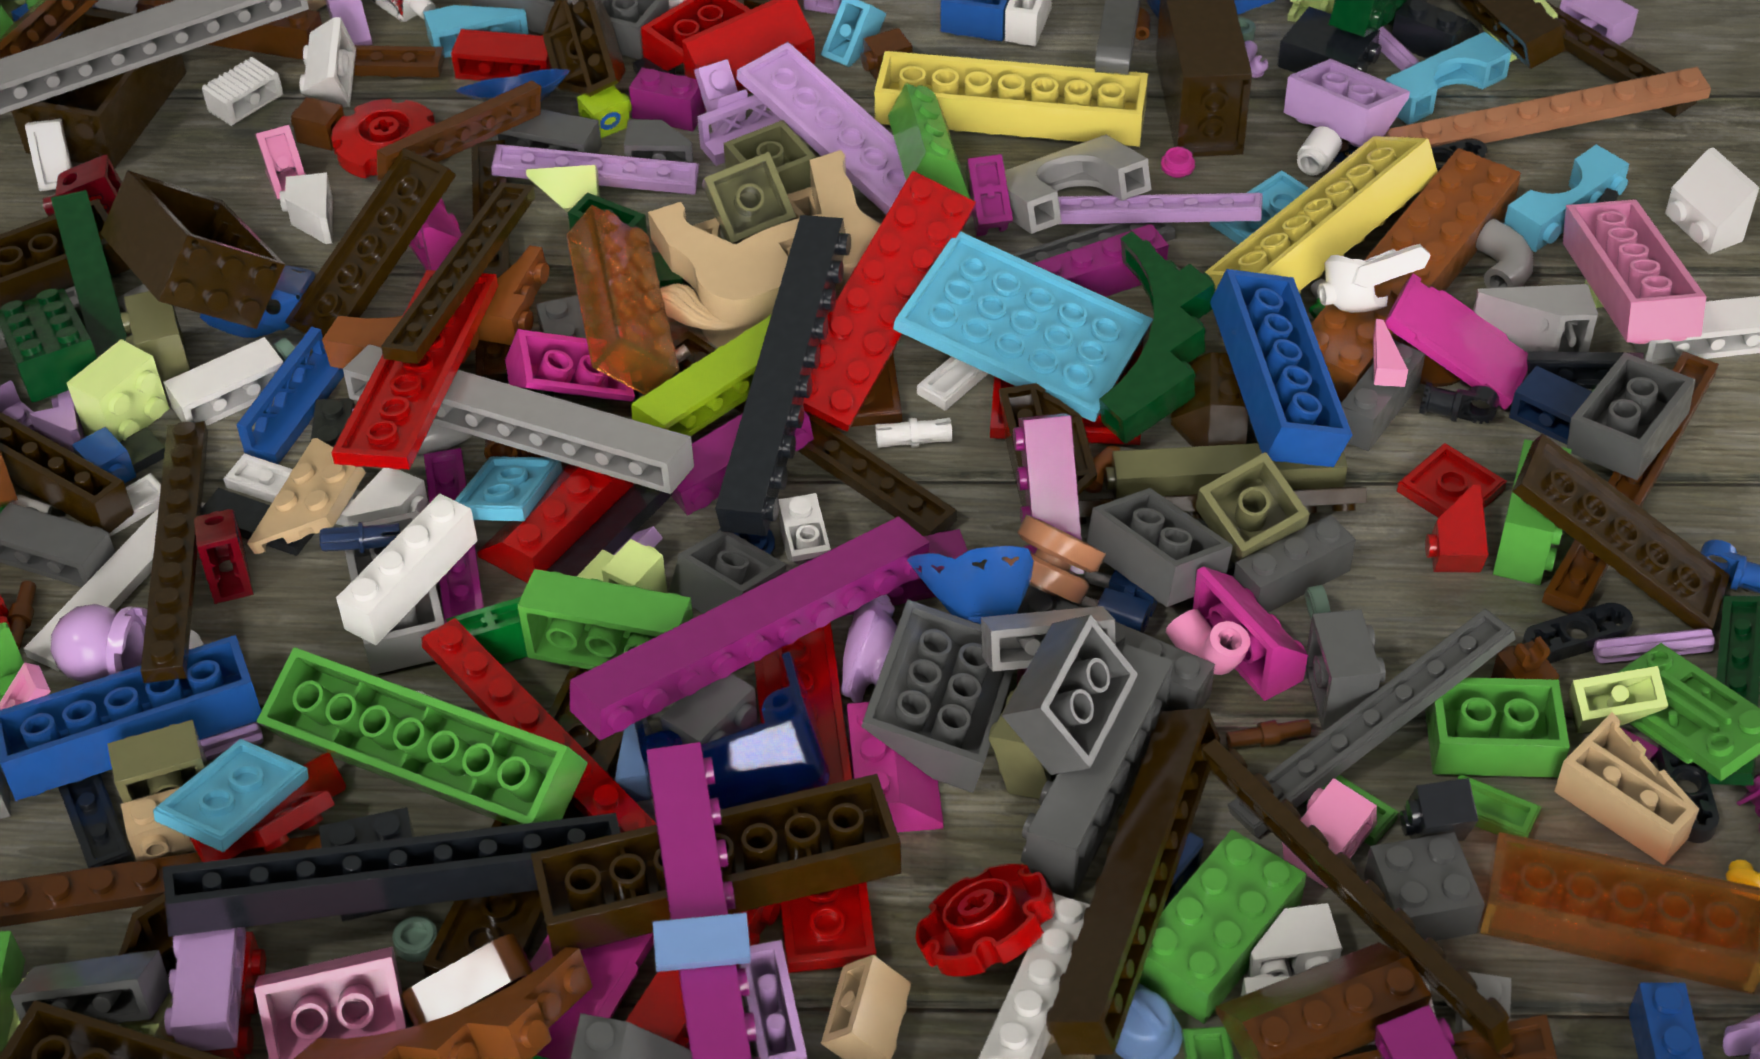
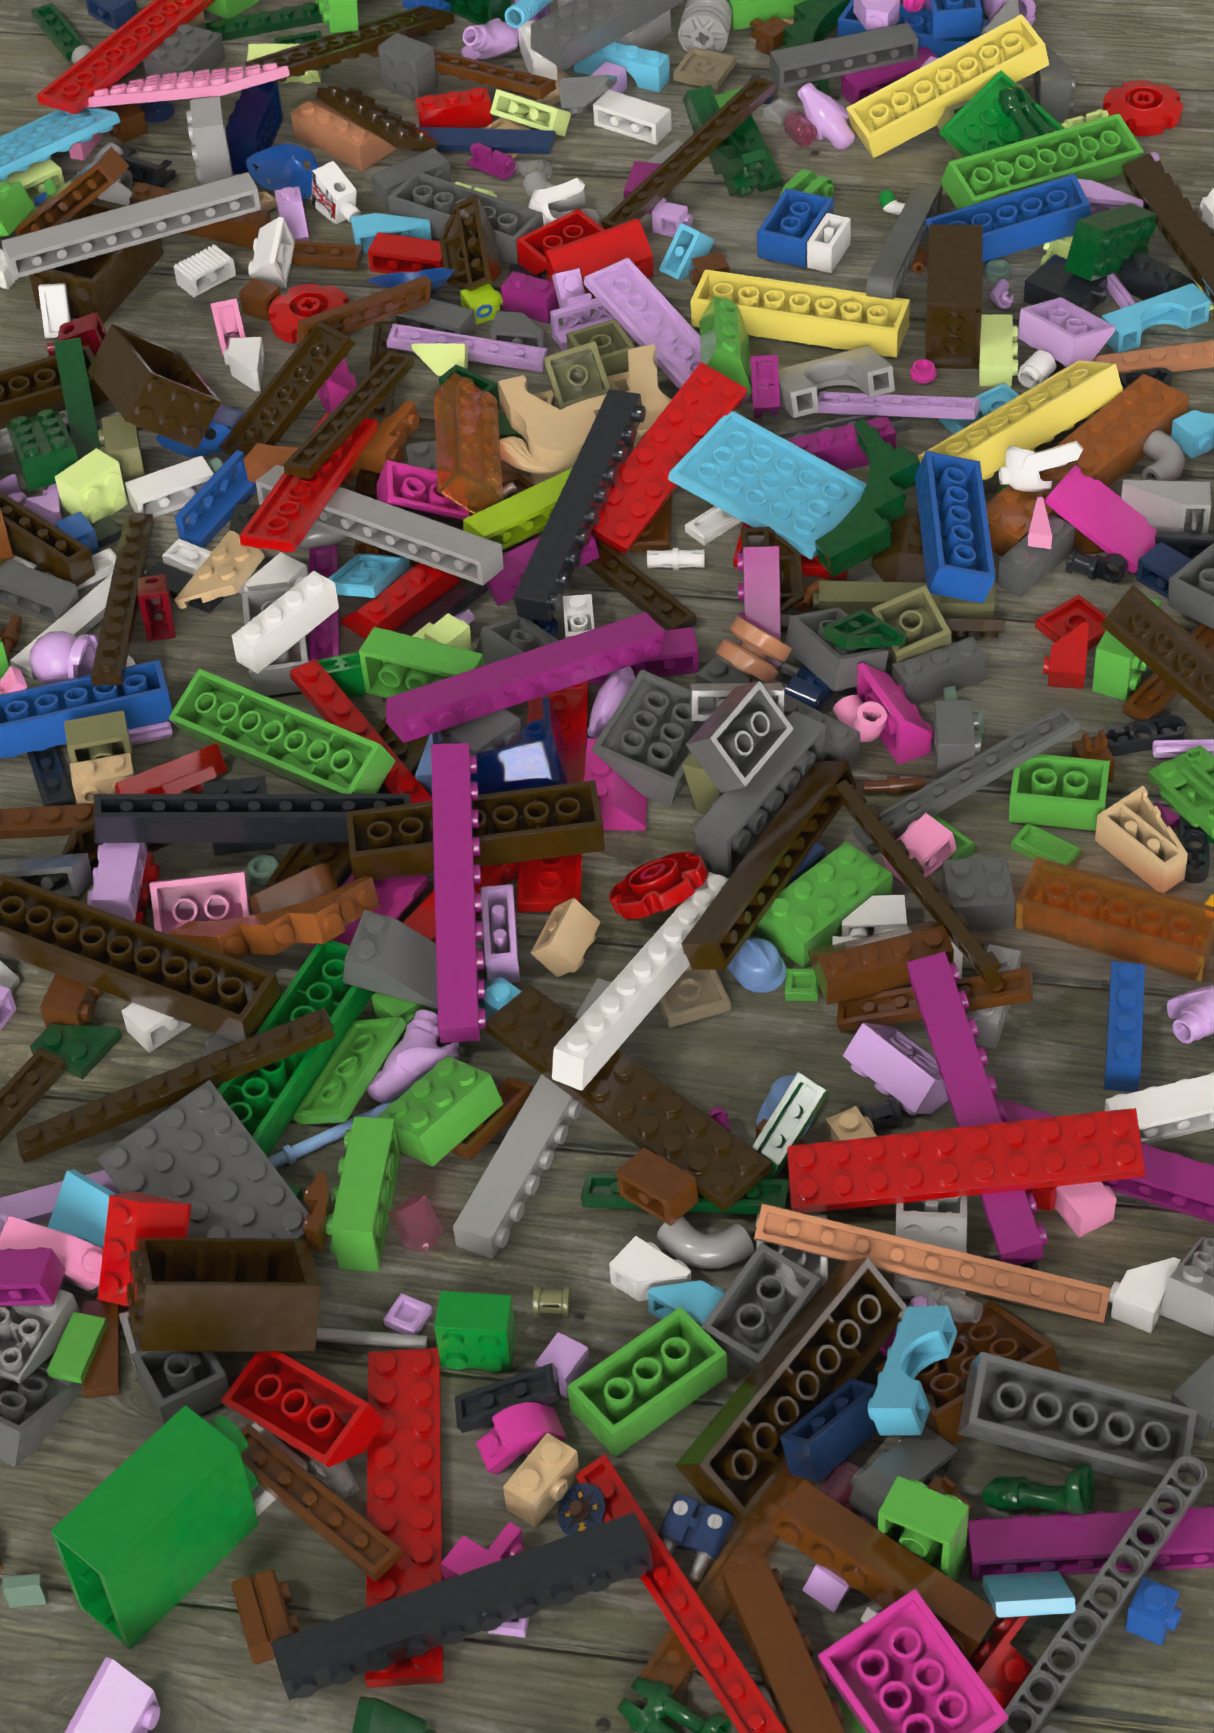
camera: 10 degrees right, 0 degrees up
medium azure tile [153,739,309,852] -> none
dark blue axle [319,522,400,553] -> none
medium blue tile [653,913,751,972] -> none
blue piece [907,546,1034,624] -> none
black brick [1400,778,1479,841] -> none
yellowish green slope [1568,666,1668,734] -> none
none -> dark green wing [823,609,907,649]
none -> yellowish green brick [979,314,1018,387]

